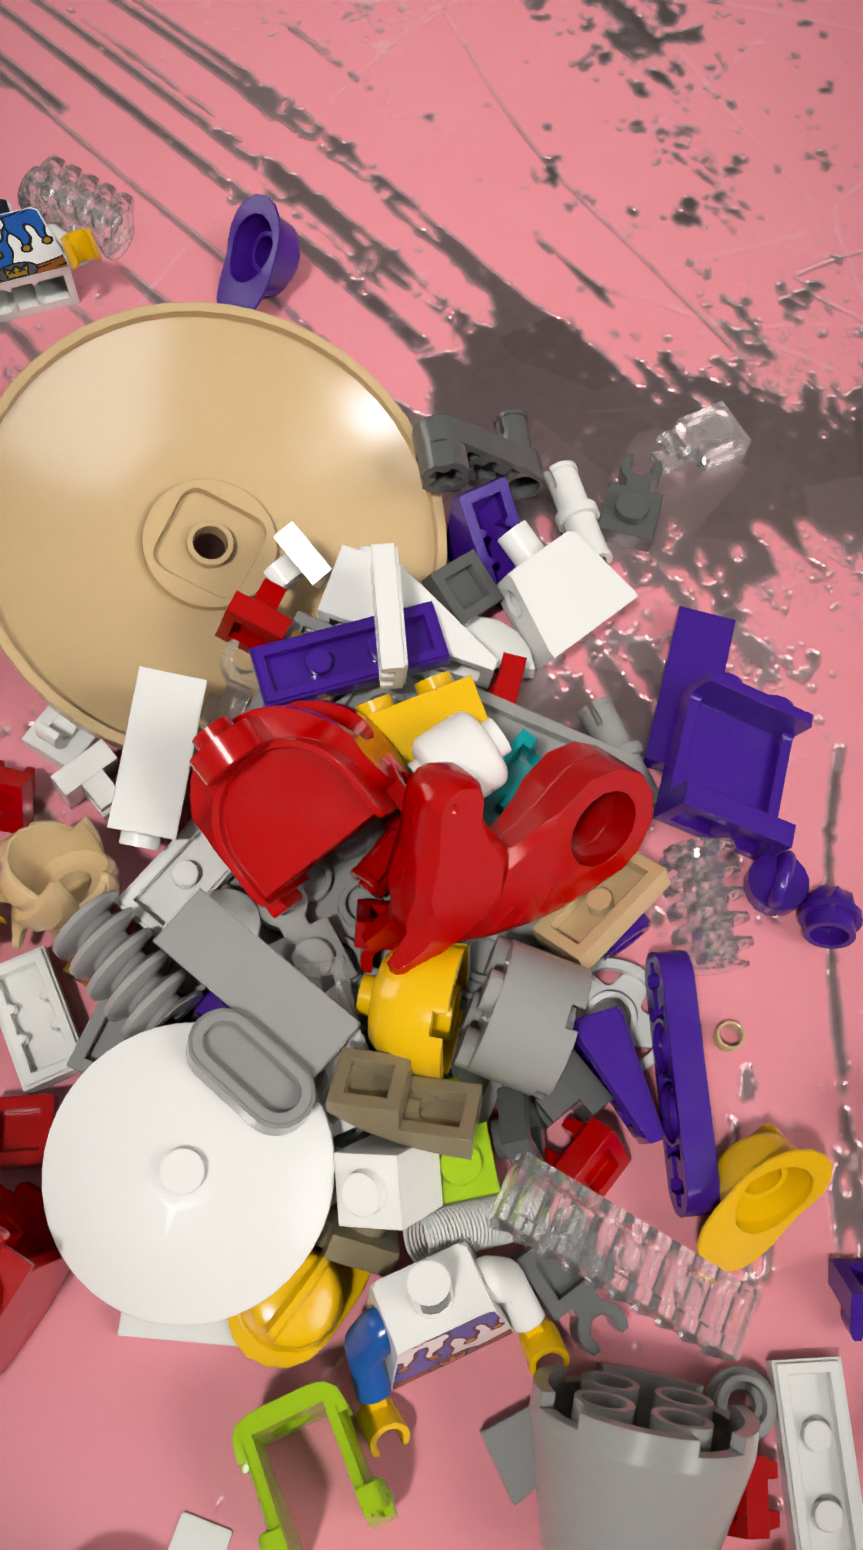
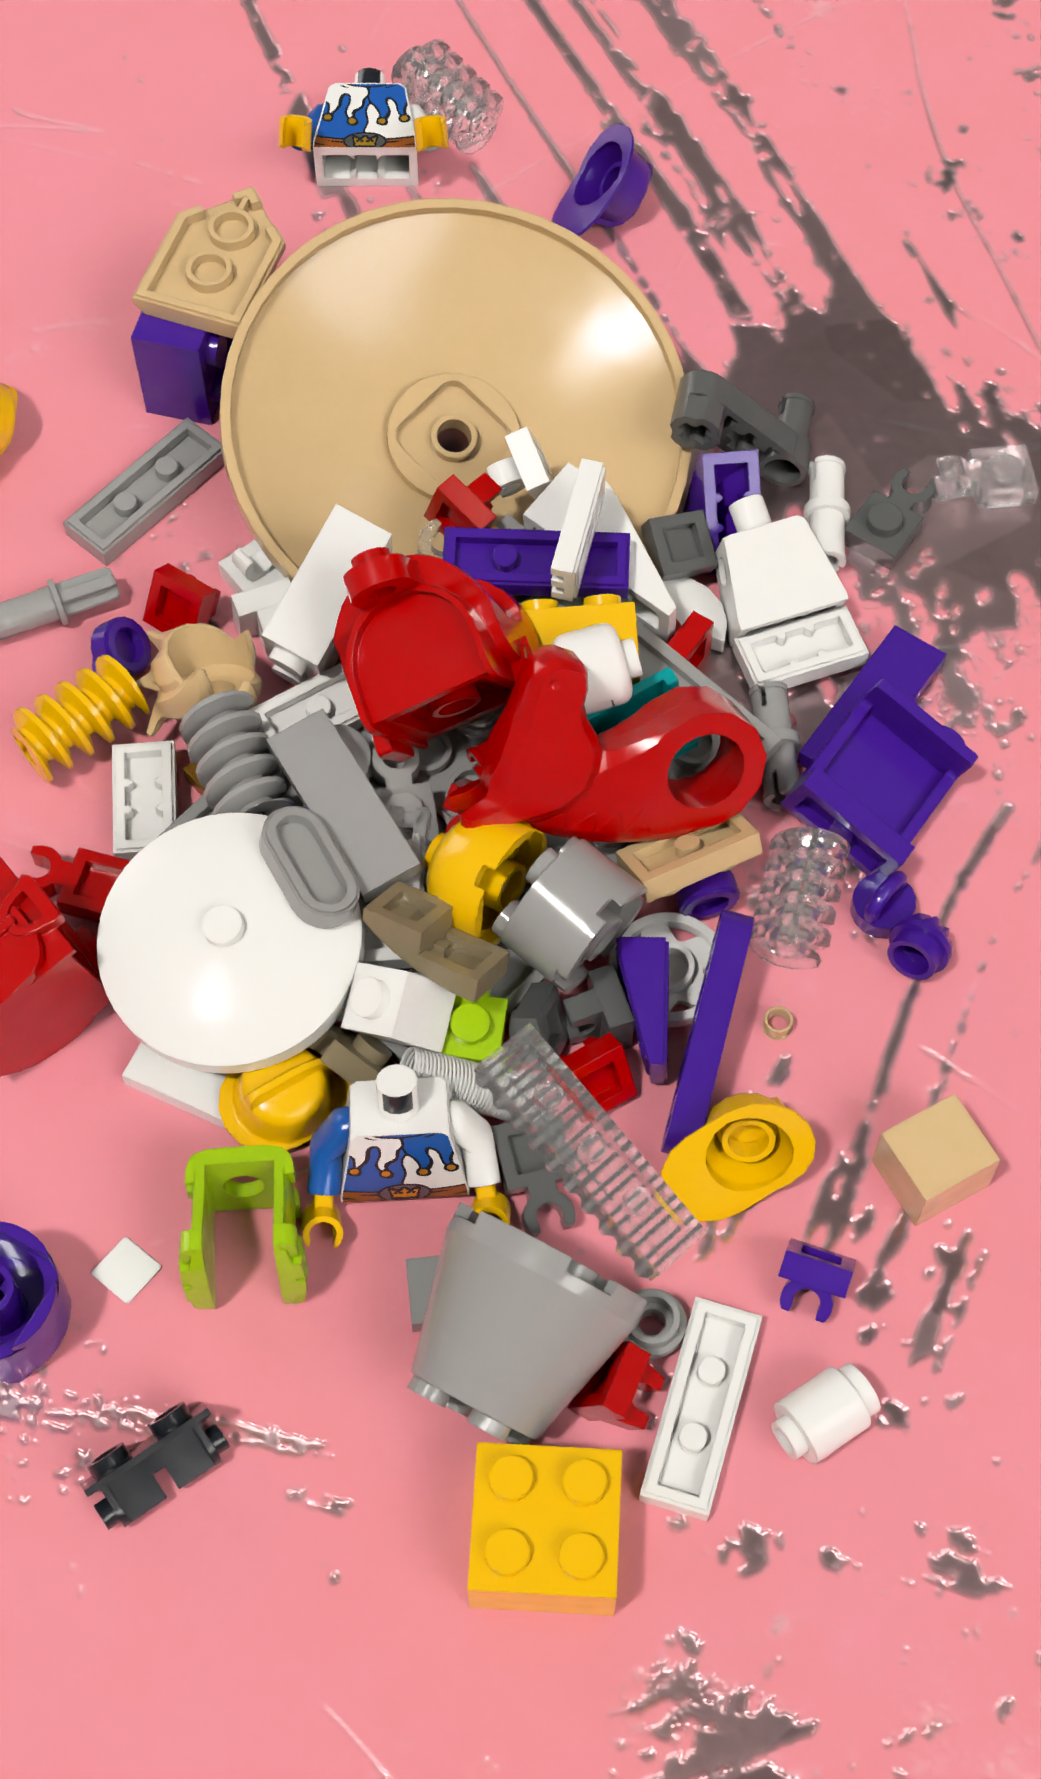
camera: 25 degrees right, 5 degrees down
none -> white plate [732,605,869,696]

